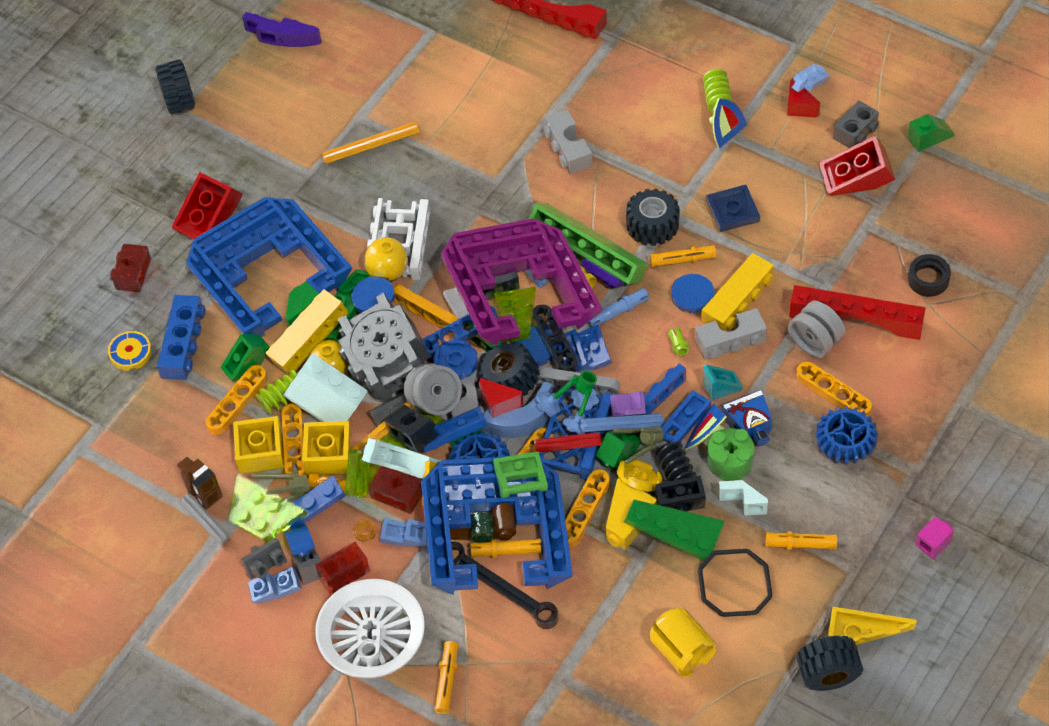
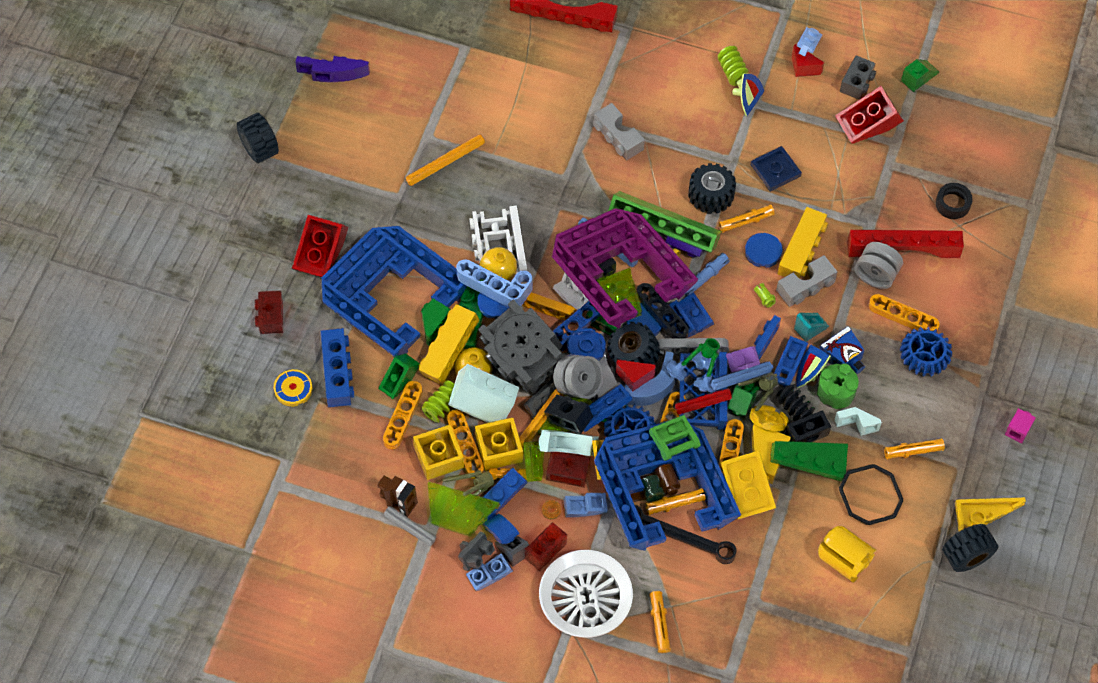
camera: 20 degrees left, 5 degrees up
none -> light blue beam [456,259,533,308]
none -> yellow plate [721,451,777,519]

